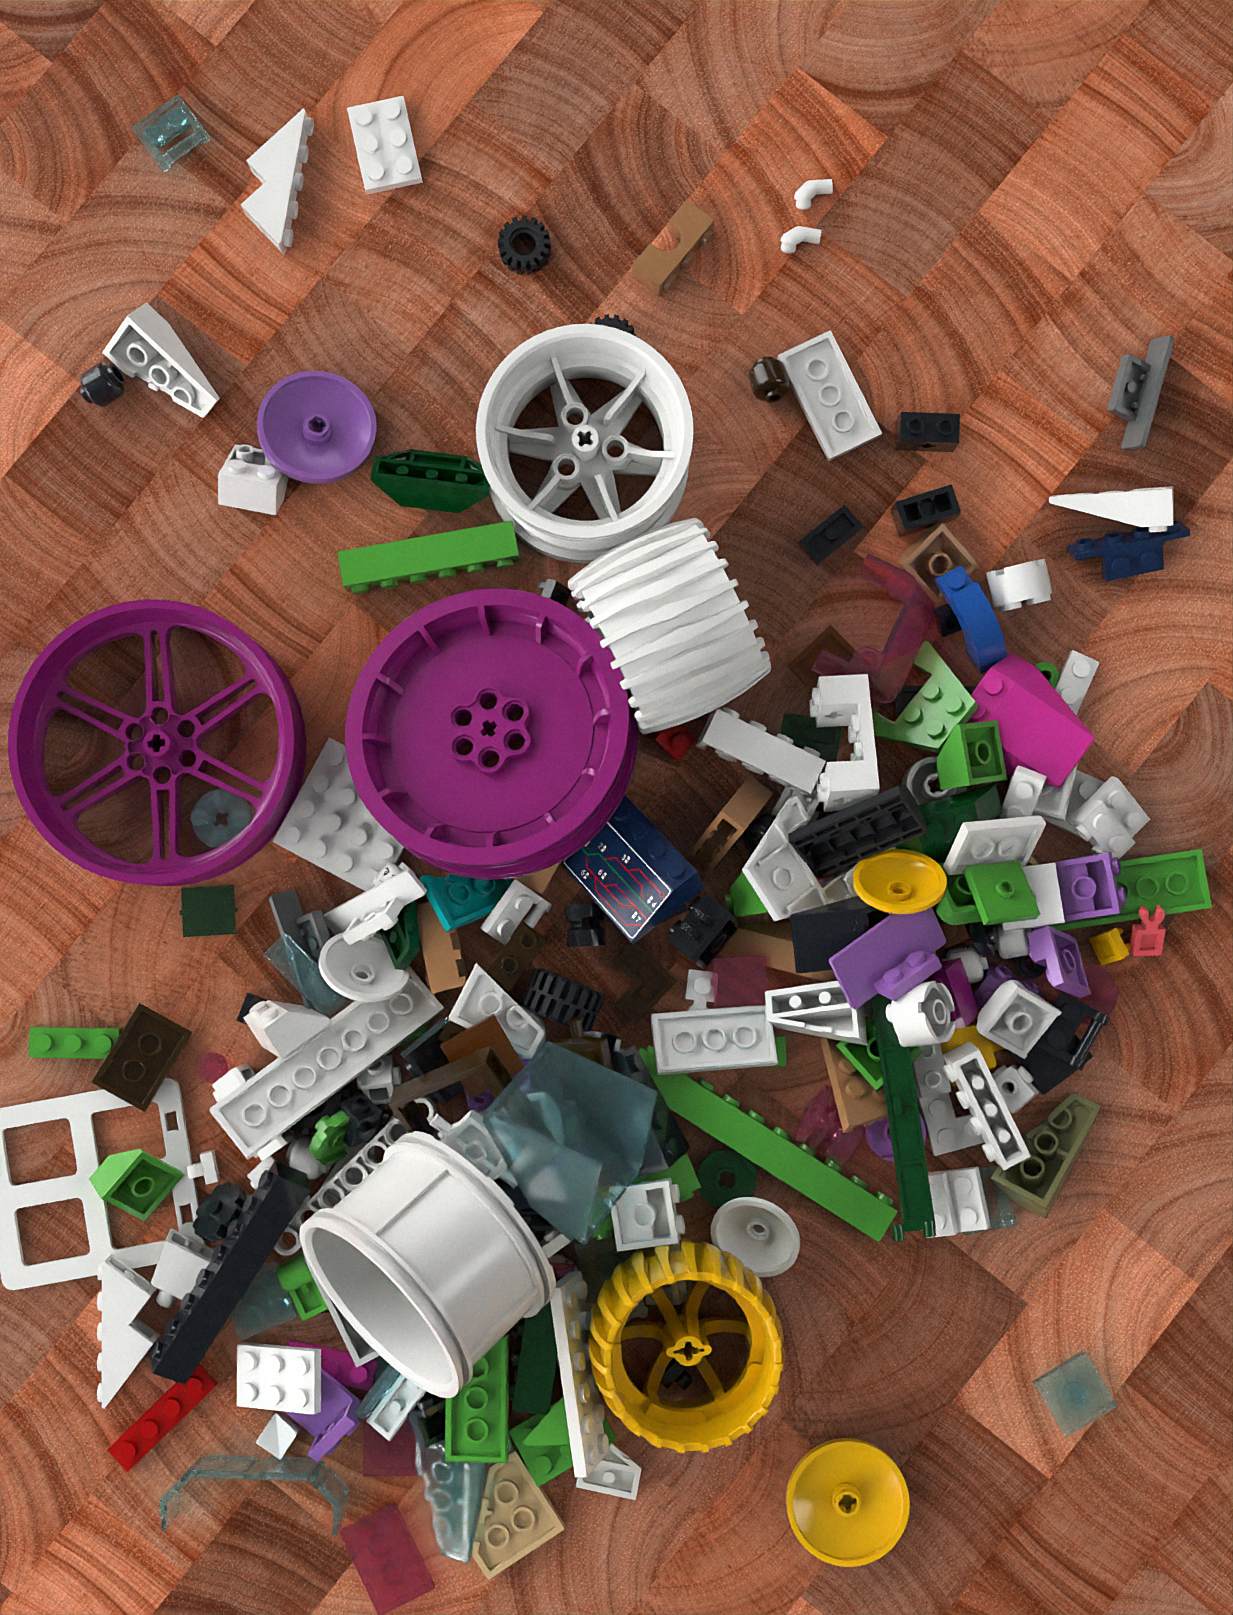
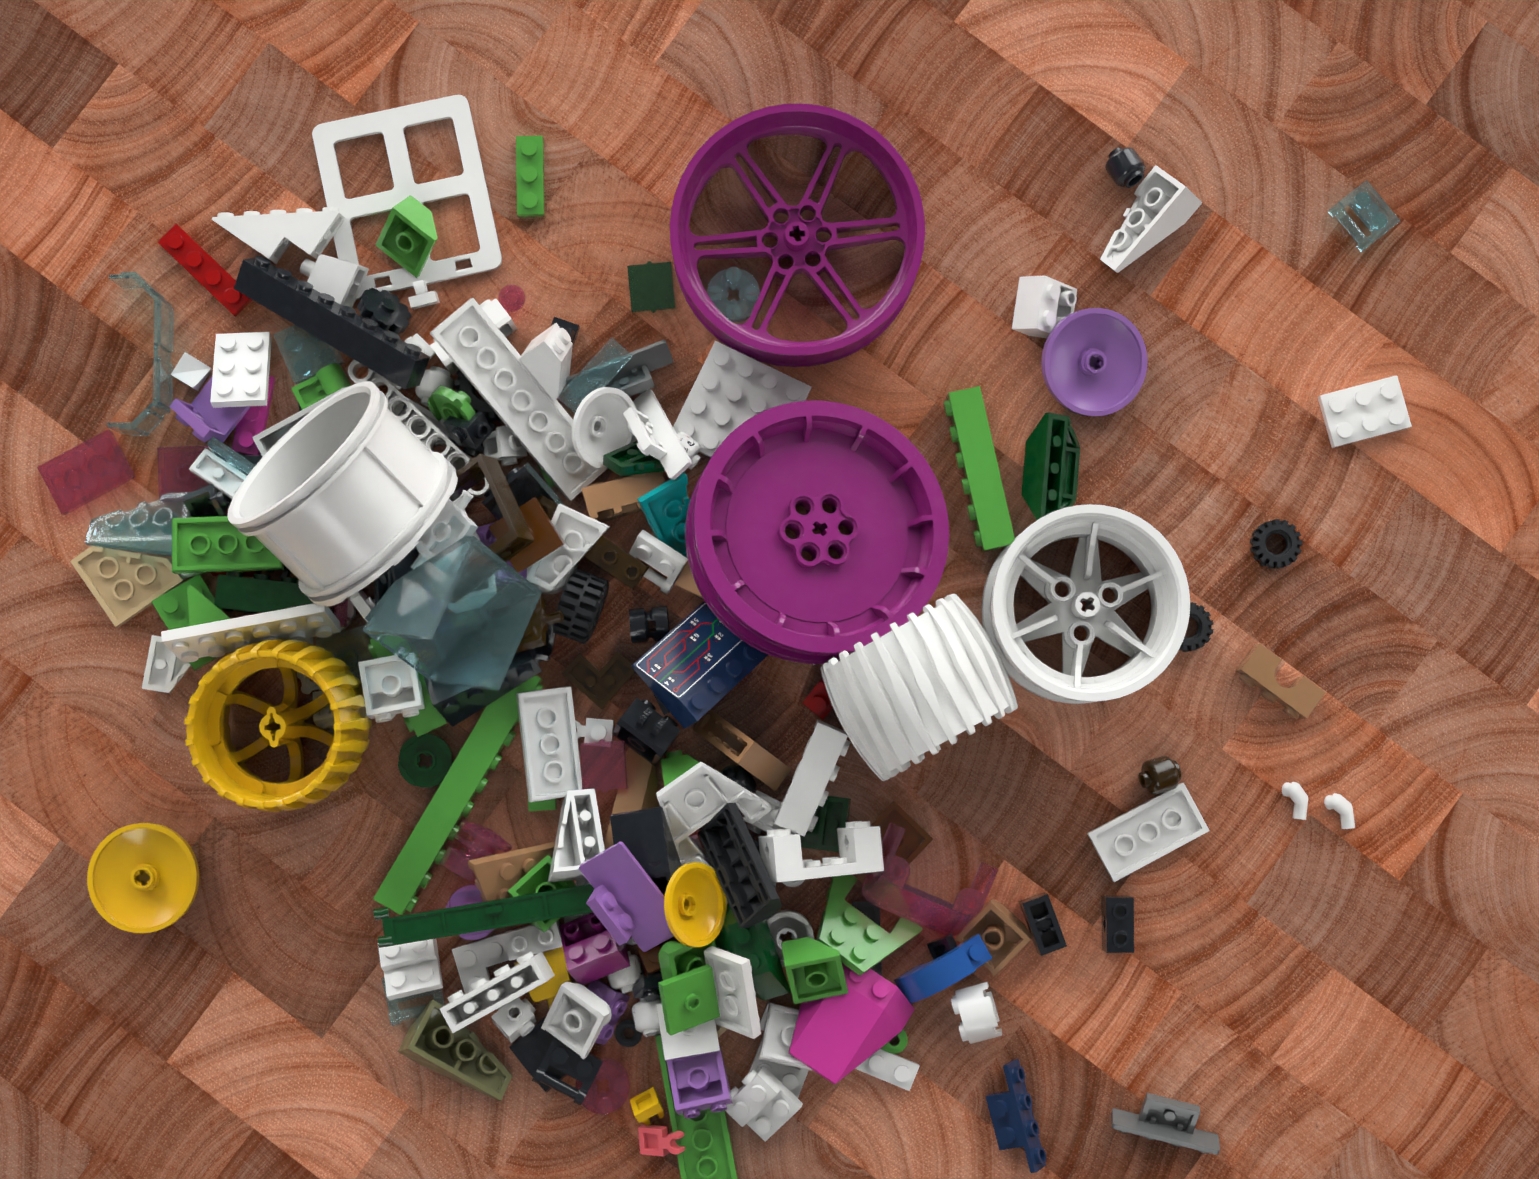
camera: 85 degrees right, 0 degrees up
dark brown plate [91,1003,193,1112] -> none
white slope [241,108,314,255] -> none
black tile [537,578,571,607] -> none
black tile [660,1358,693,1391] -> none
white dish [710,1197,800,1277] -> none
black plate [798,505,863,566] -> none
white brick [886,981,955,1047] -> none
white plate [999,765,1047,819] -> none
medium lavender plate [1027,925,1091,998] -> none
clear light blue plate [1032,1350,1118,1437] -> none
white wedge [1049,486,1174,532] -> none

